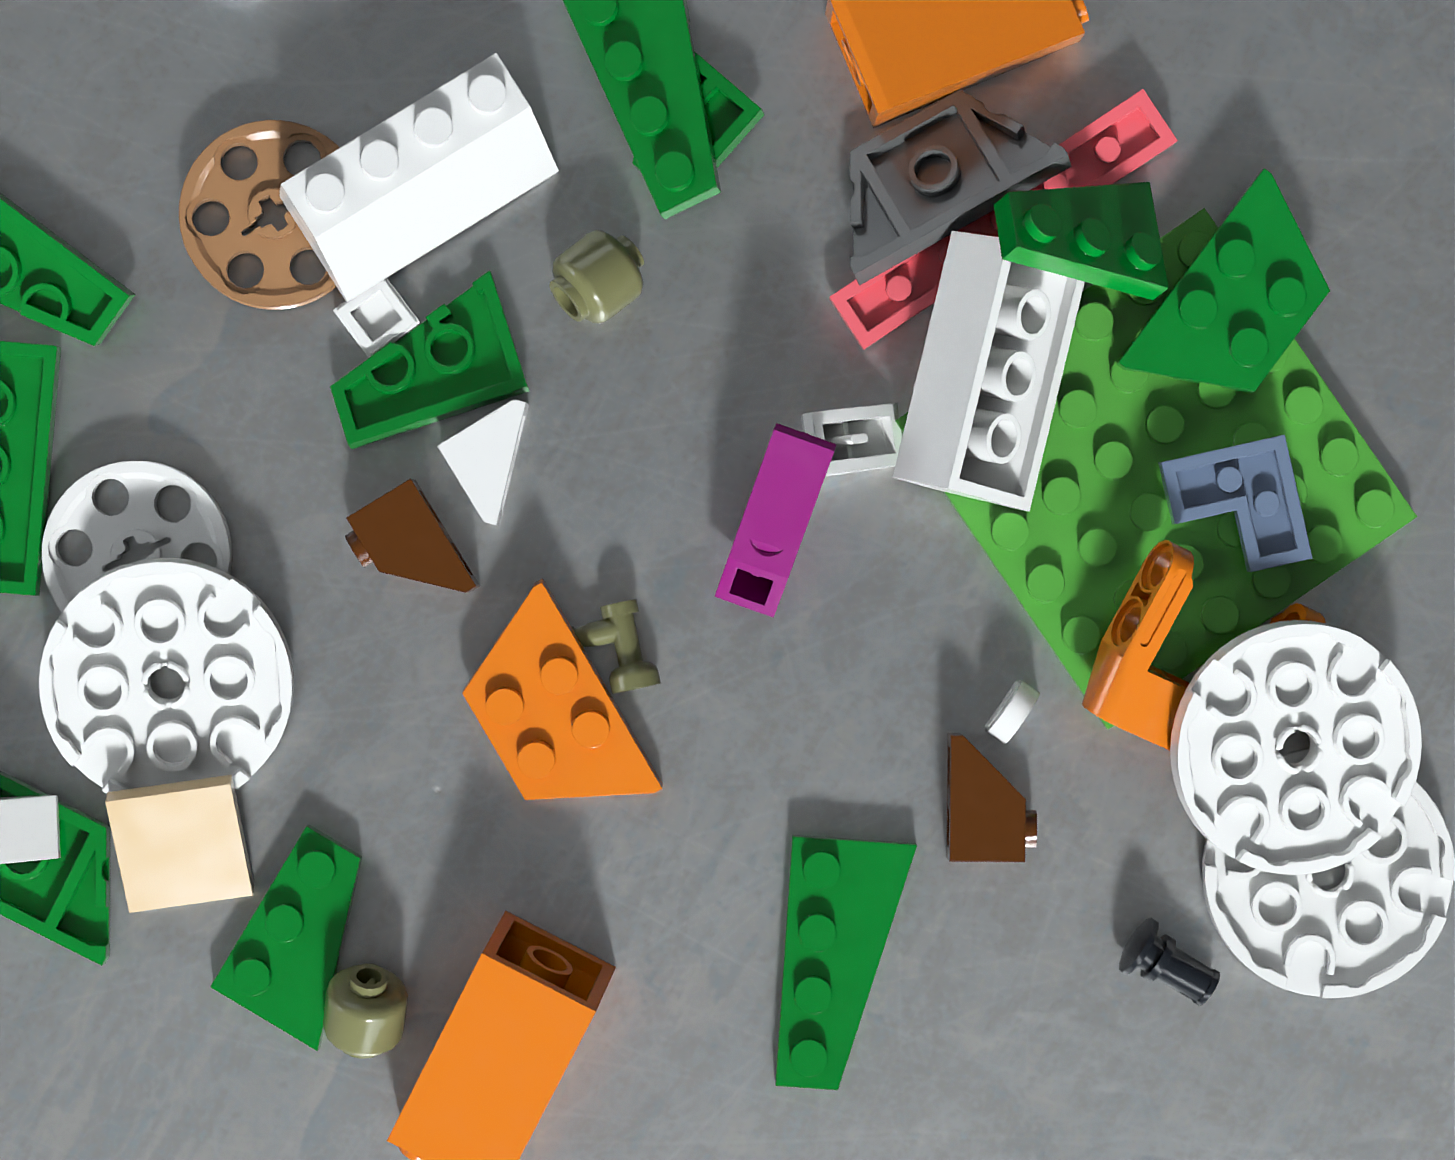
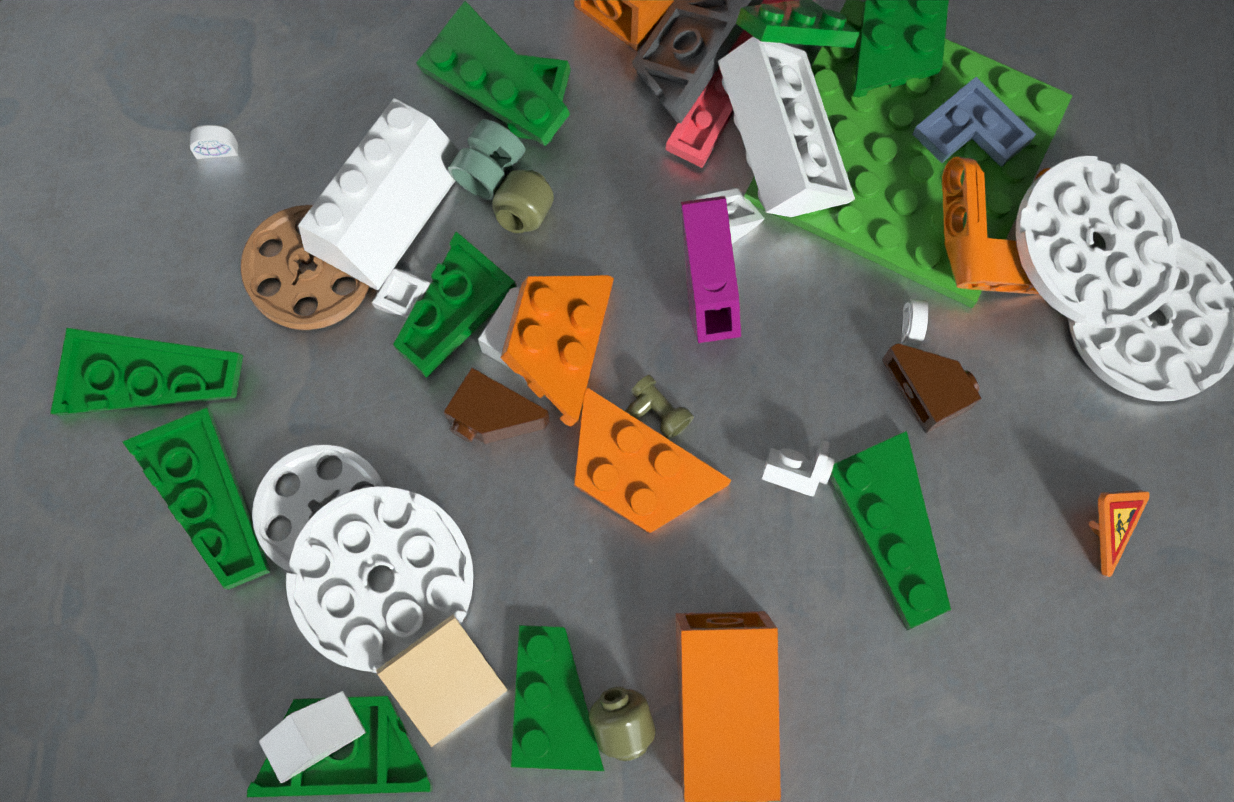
camera: 30 degrees left, 15 degrees down
black pin [1119,918,1220,1006] -> none
none -> sand green wheel [448,119,526,201]
none -> orange wing [500,275,614,427]
none -> white bracket [762,440,835,497]
none -> orange piece [1088,490,1149,577]

